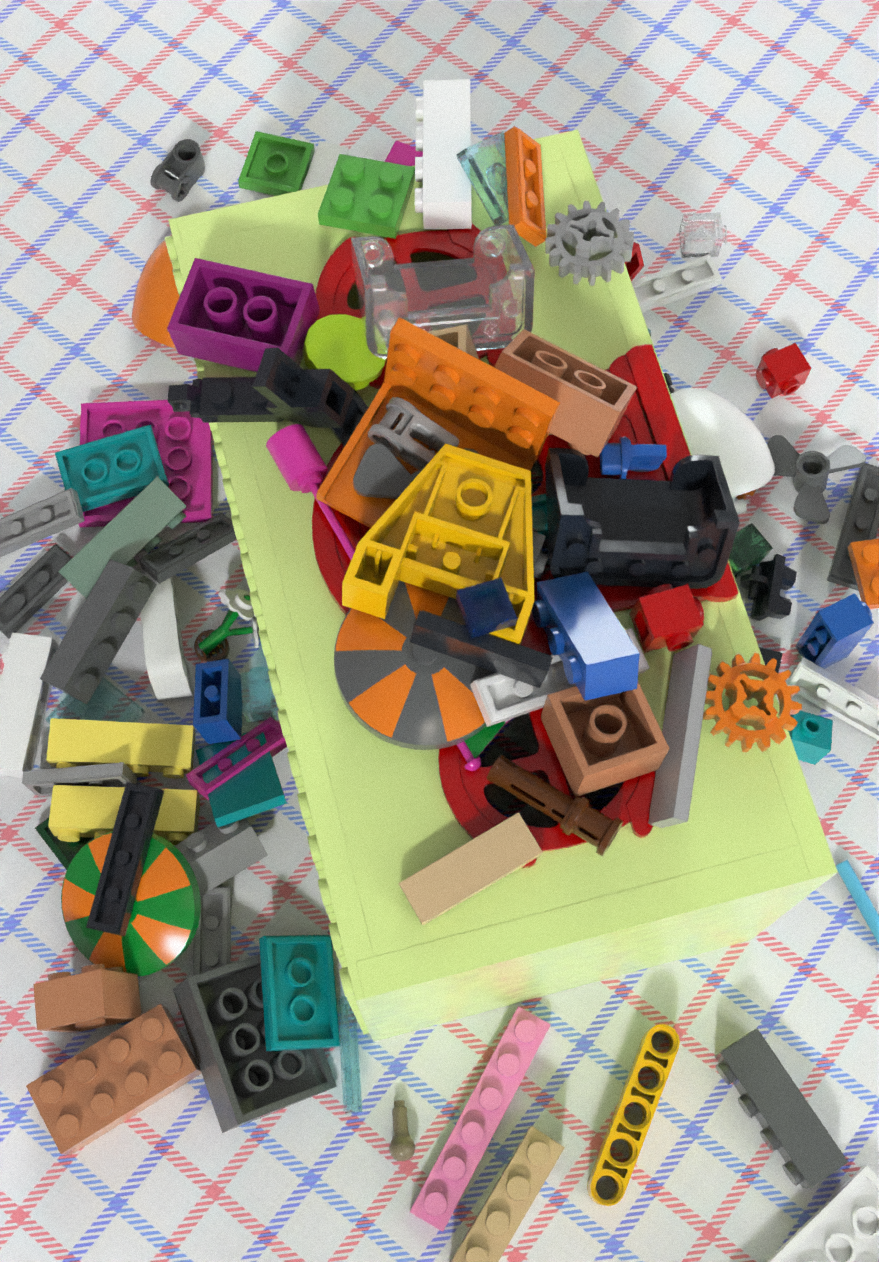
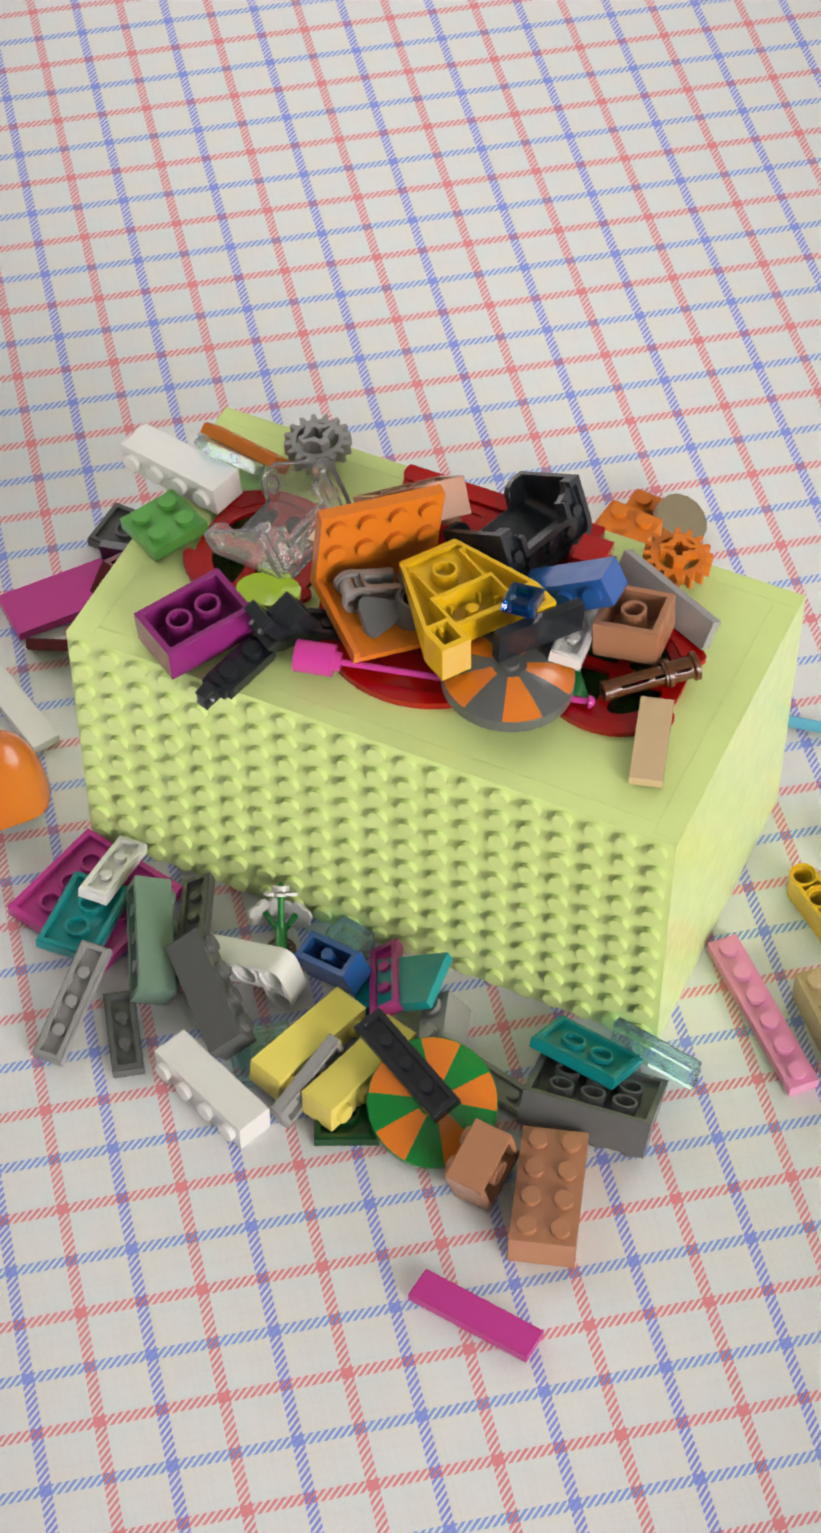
camera: 50 degrees left, 20 degrees down
dark tan piece [389,1100,415,1161] -> none
blue piece [600,436,667,479] -> none
none -> white tile [78,835,148,906]

